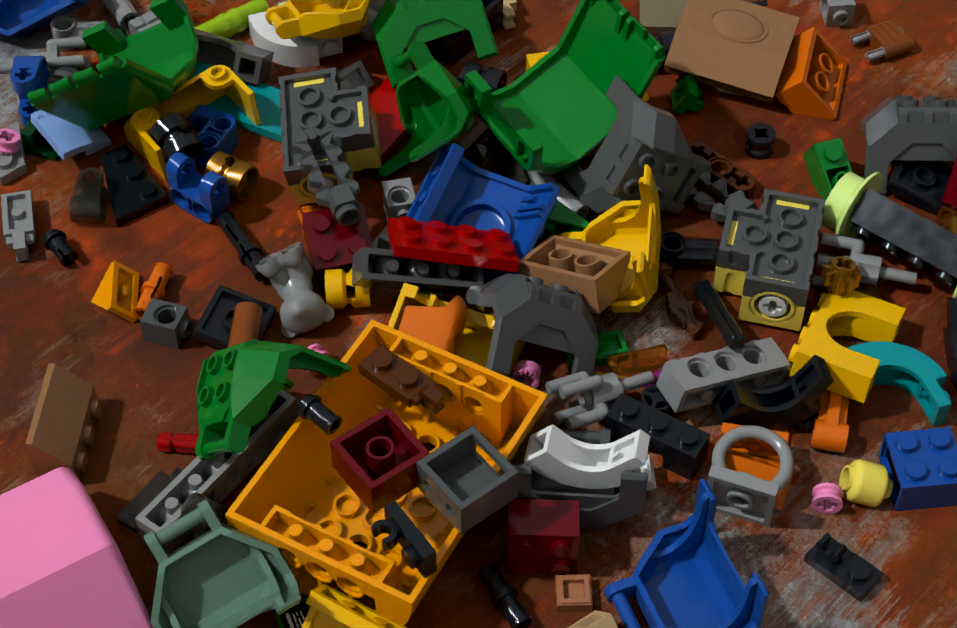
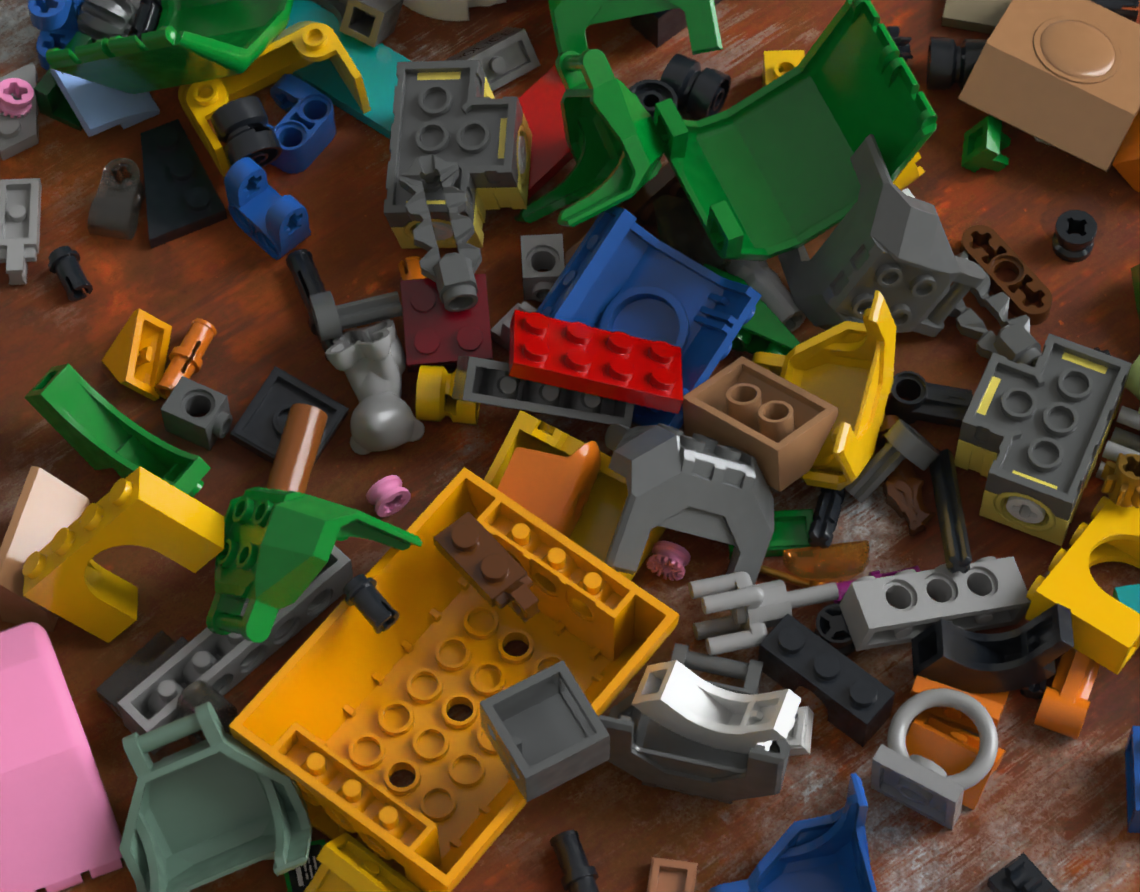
camera: 10 degrees right, 10 degrees up
red axle [157,432,199,454] -> none
pearl gold wheel [204,151,259,201] -> none
dark red brick [330,407,430,514] -> none
black plate [371,500,437,578] -> none
dark red piece [507,499,580,575] -> none
bright pink bush [812,482,843,514] -> none
light yellow head [839,459,893,507] -> none
none -> yellow arch [22,466,225,643]
none -> green arch [24,363,211,497]
none -> dark grey piece [309,290,403,342]
none -> black axle [808,487,846,549]
none -> dark grey piece [845,419,940,503]

